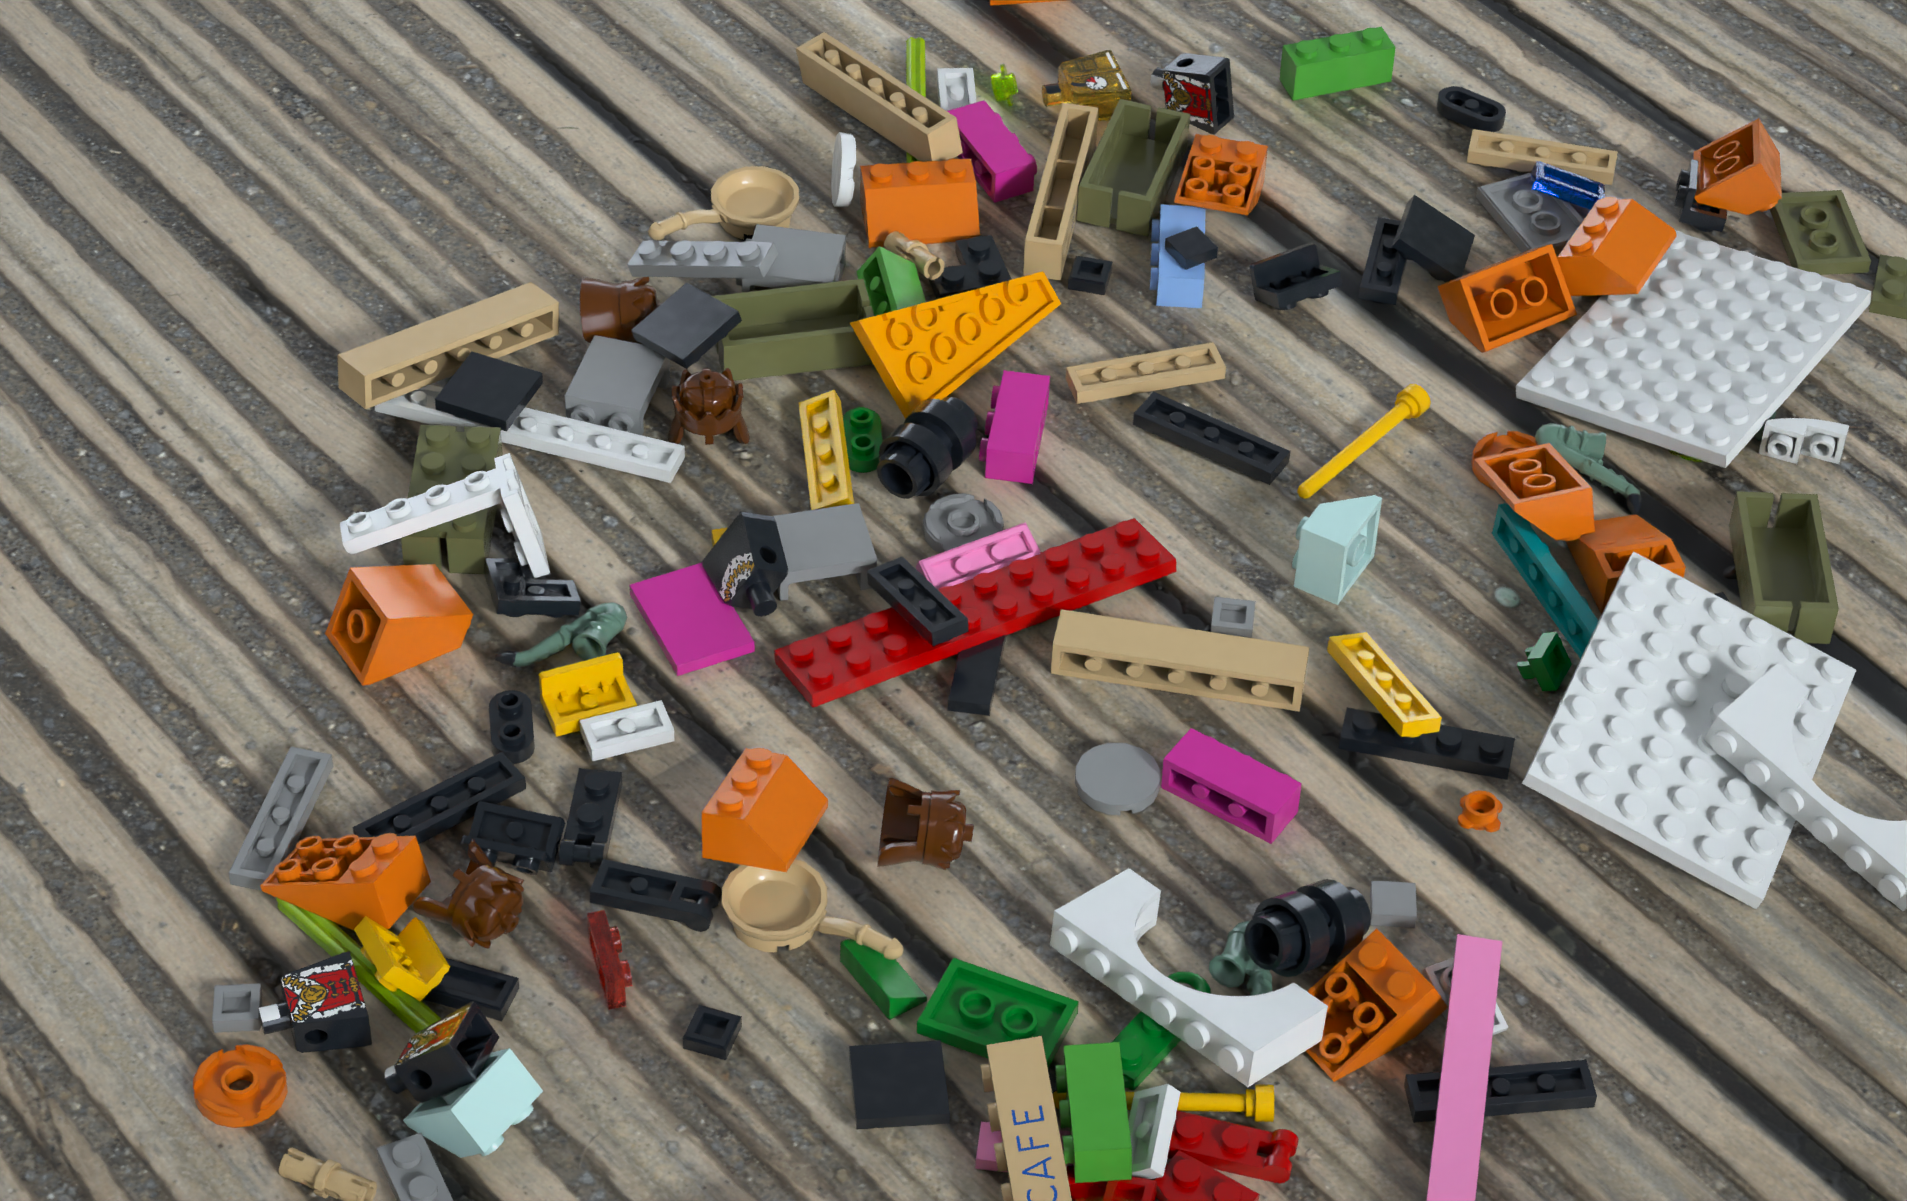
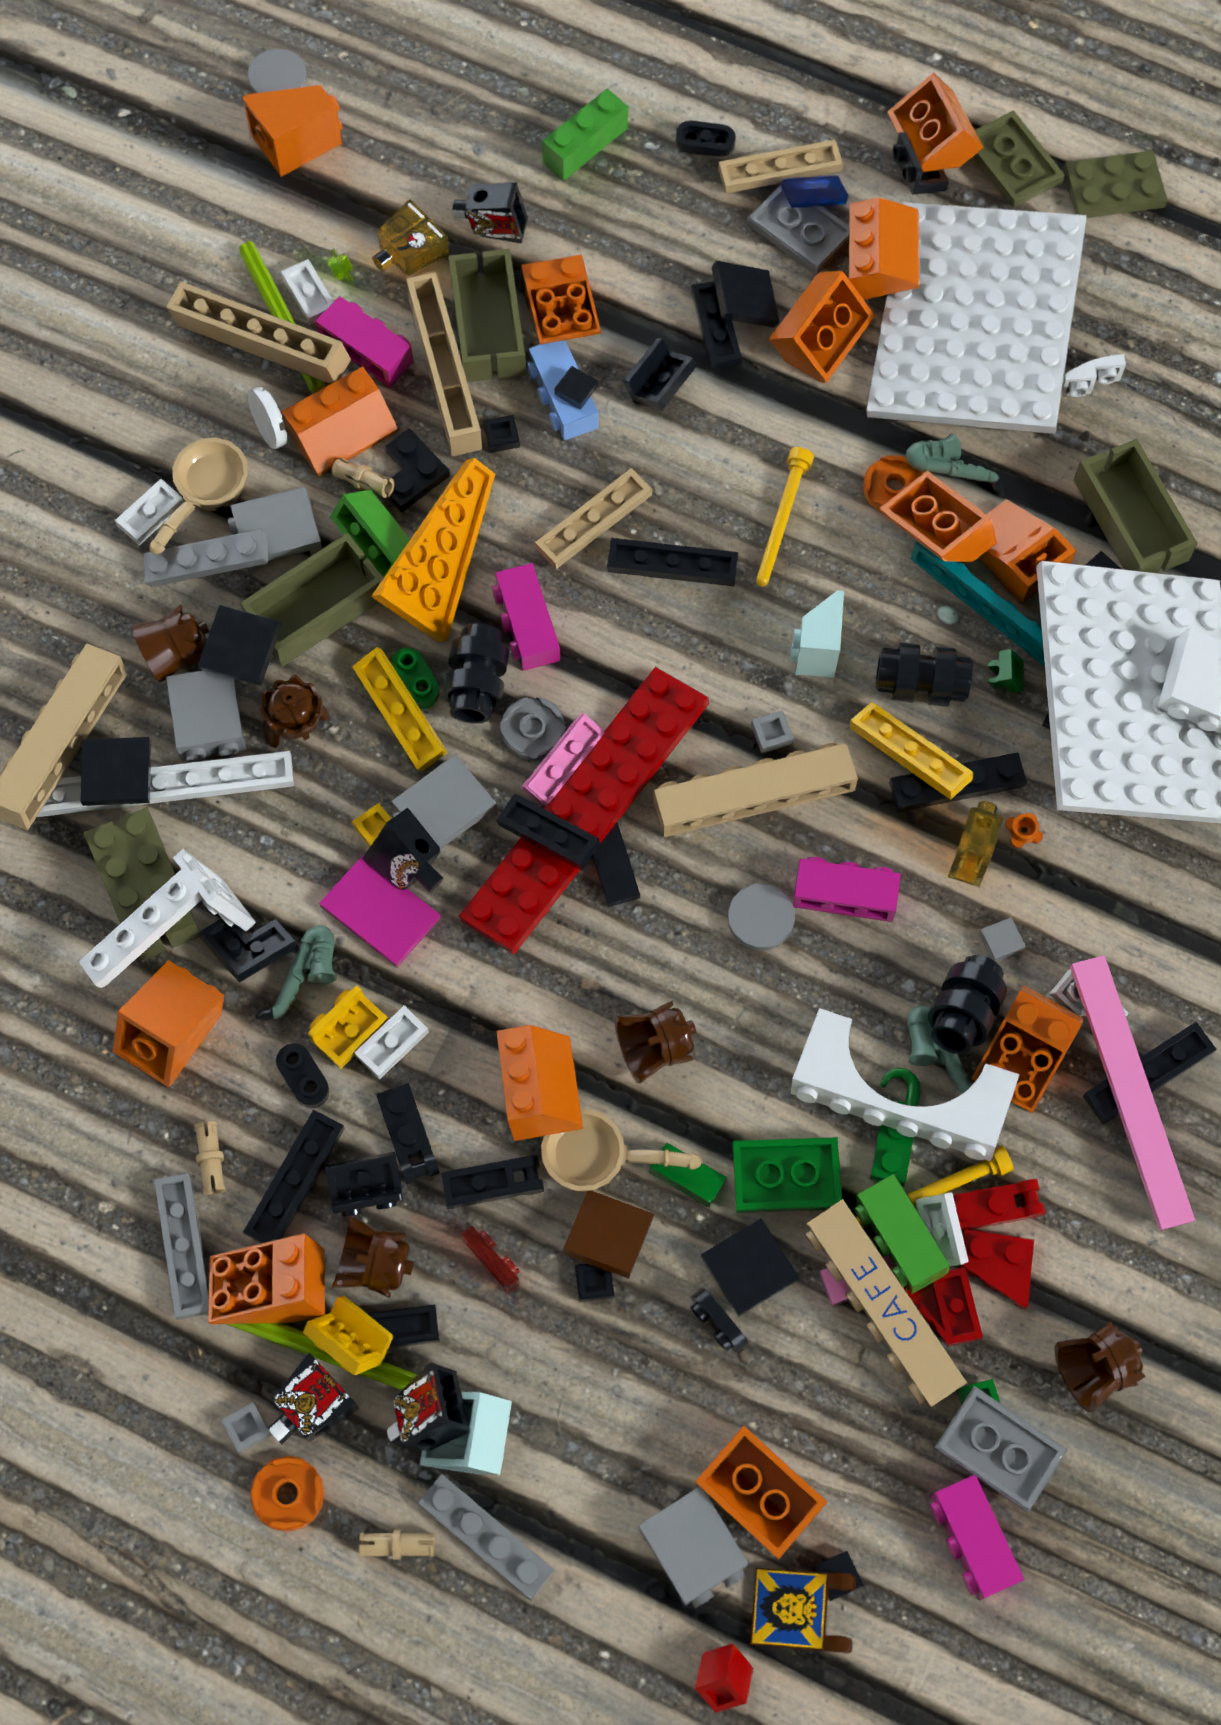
camera: 25 degrees left, 25 degrees up
none -> white plate [115,479,184,545]
none -> tan pin [194,1121,226,1195]
none -> reddish brown tile [562,1191,654,1279]
none -> black plate [690,1287,748,1353]
none -> black piece [875,642,973,707]
none -> clear yellow torso [948,801,1003,887]

